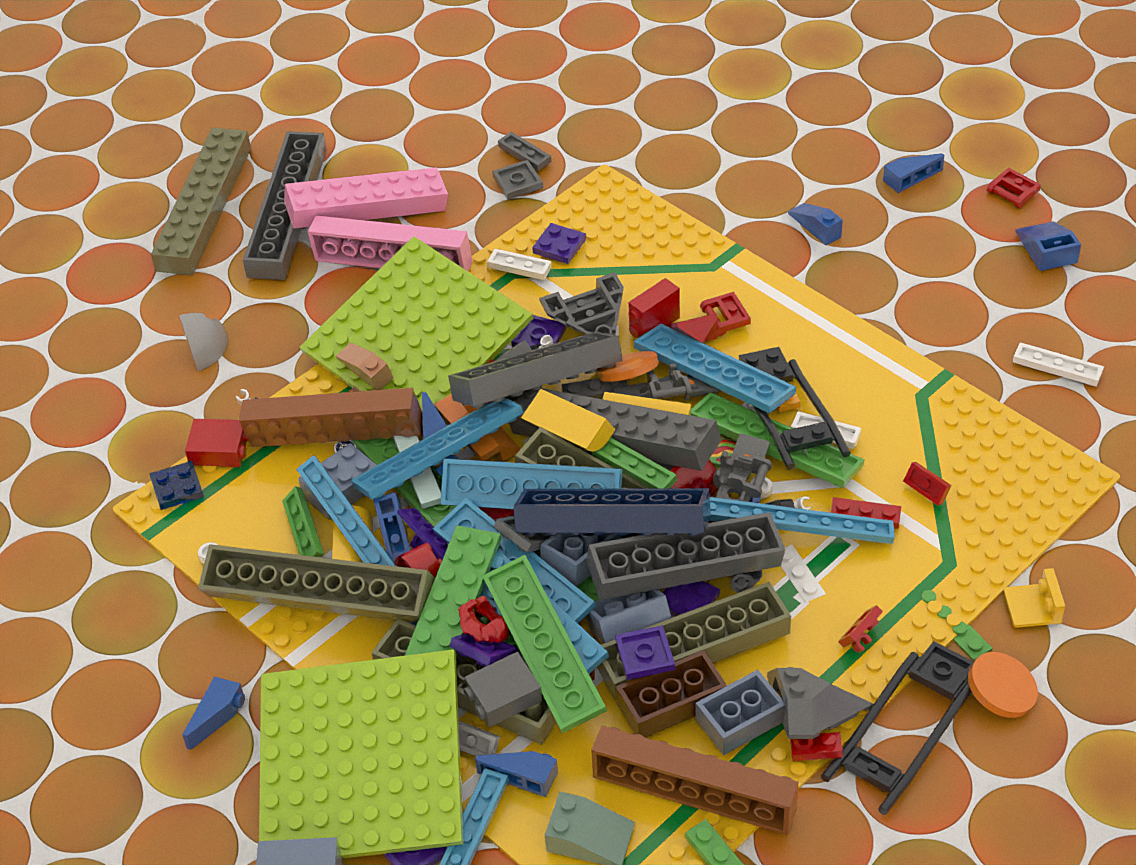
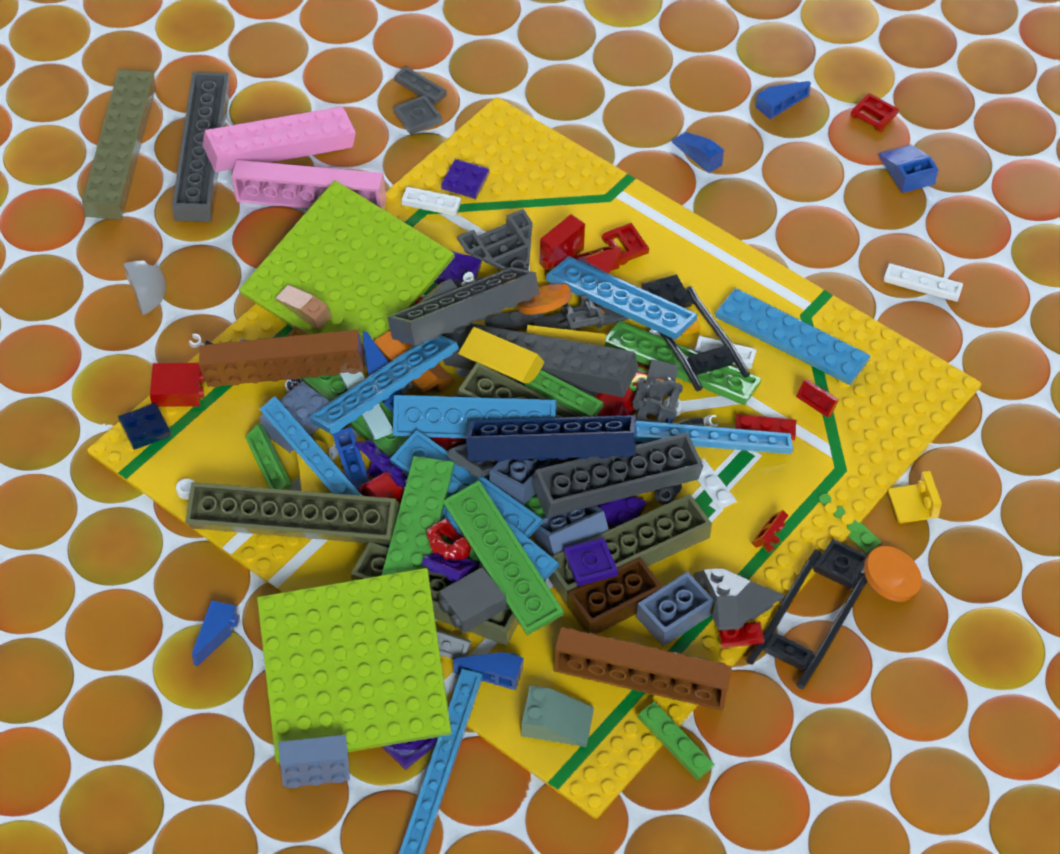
camera: 10 degrees left, 5 degrees up
none -> dark azure plate [715,288,871,386]

